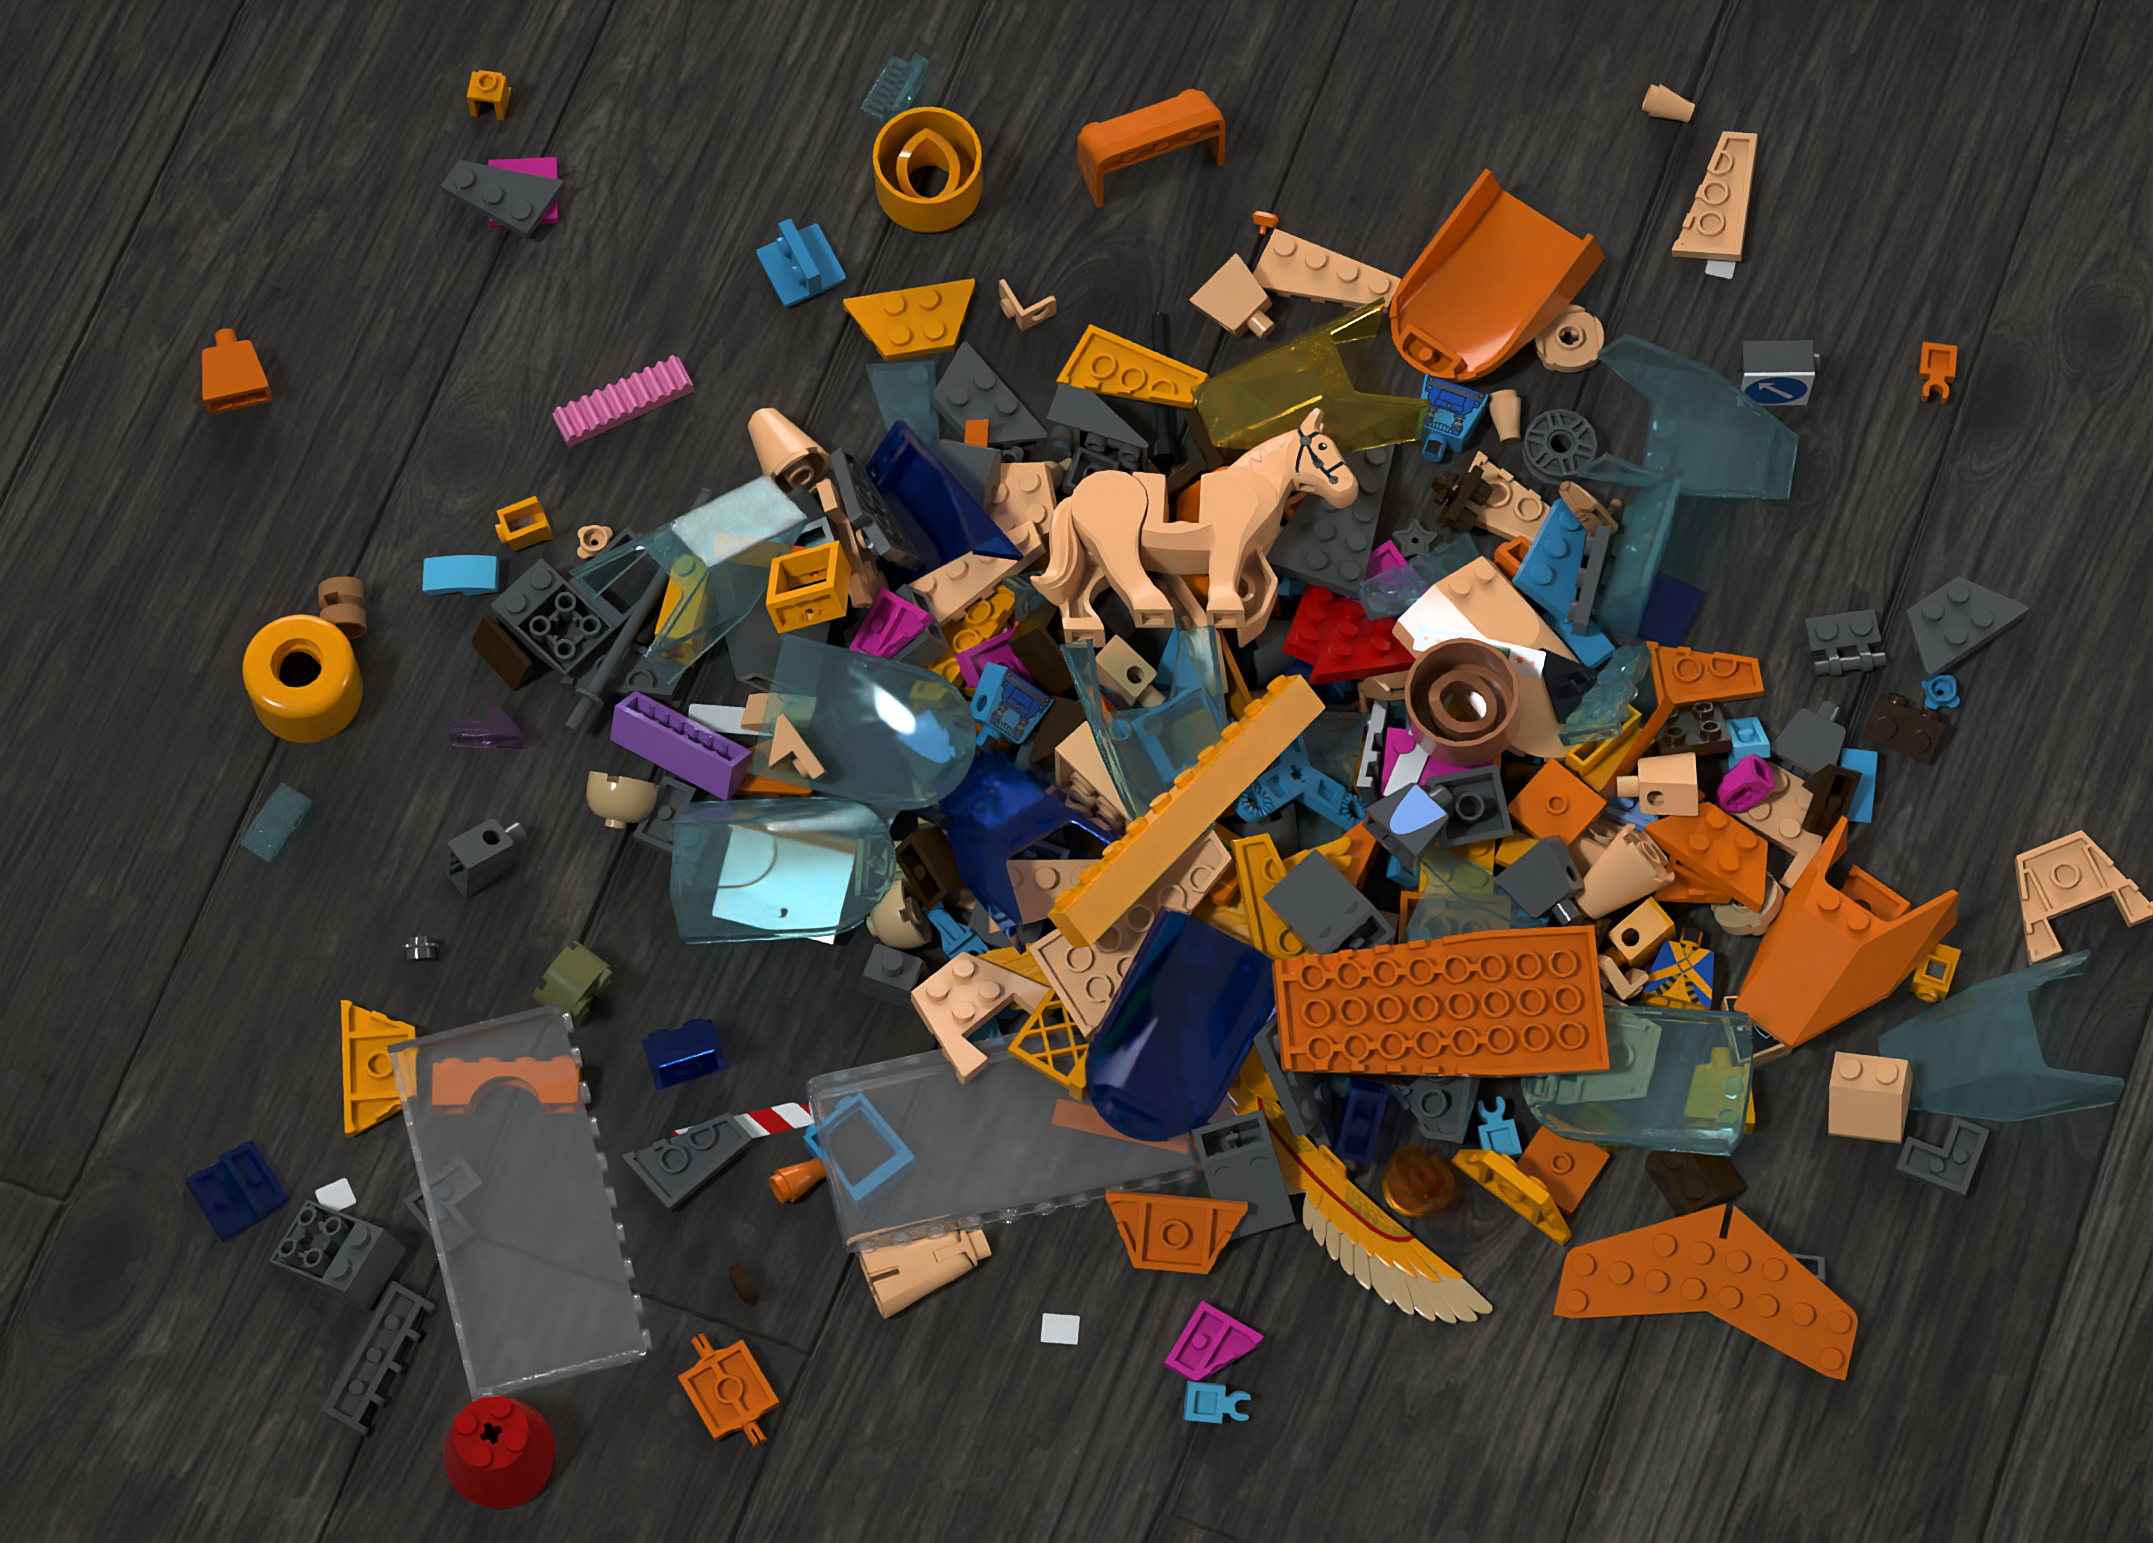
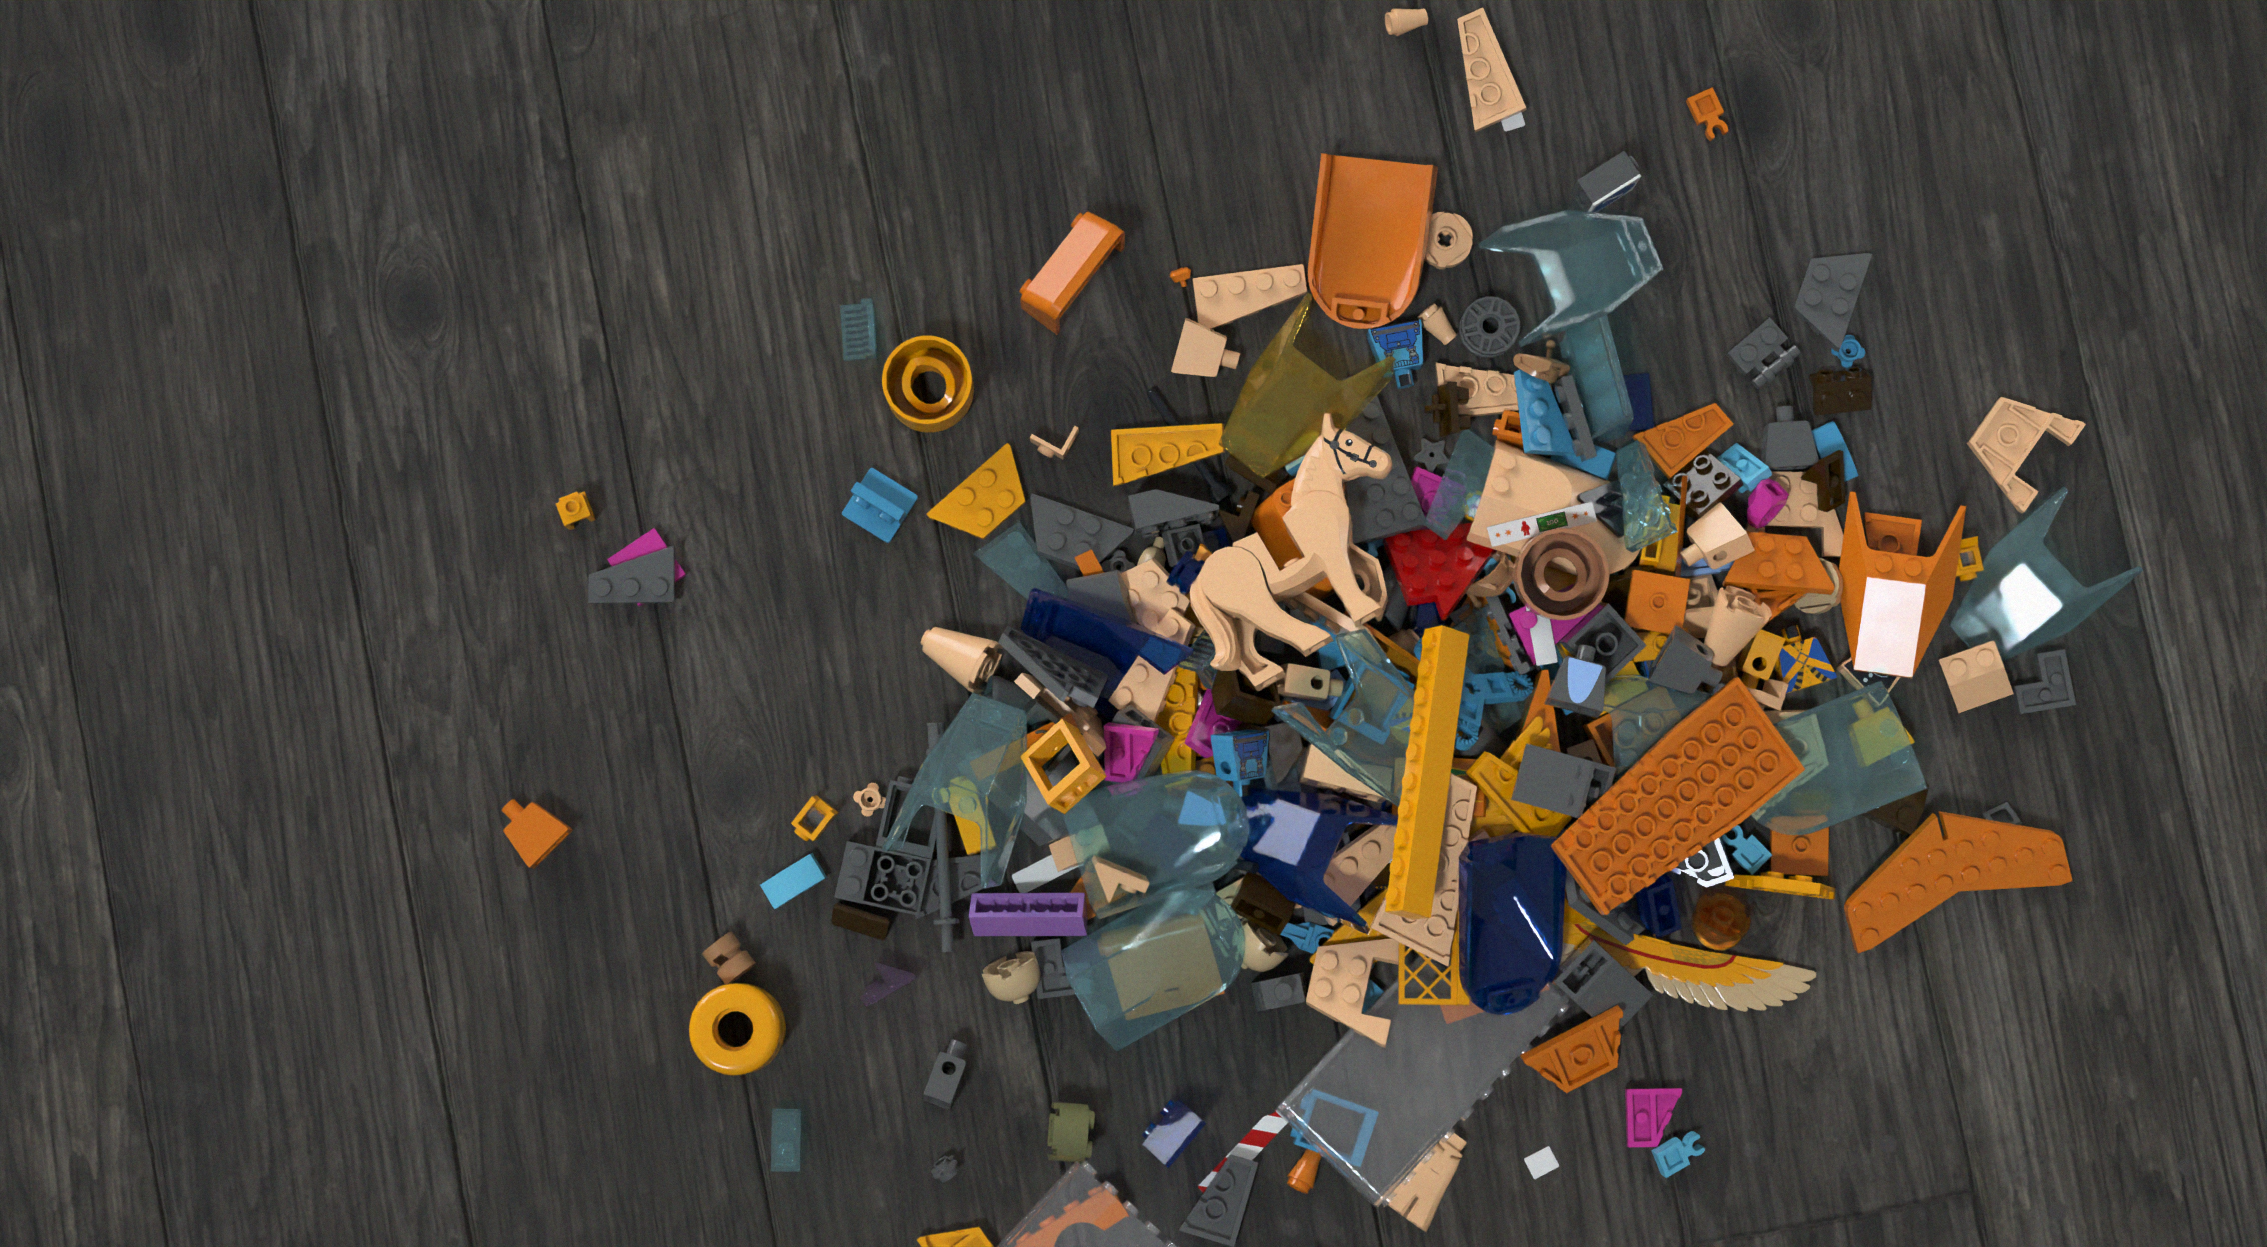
camera: 35 degrees left, 15 degrees up
bright pink gear [552,355,694,448] -> none
none -> clear blue wheel [1166,550,1205,596]

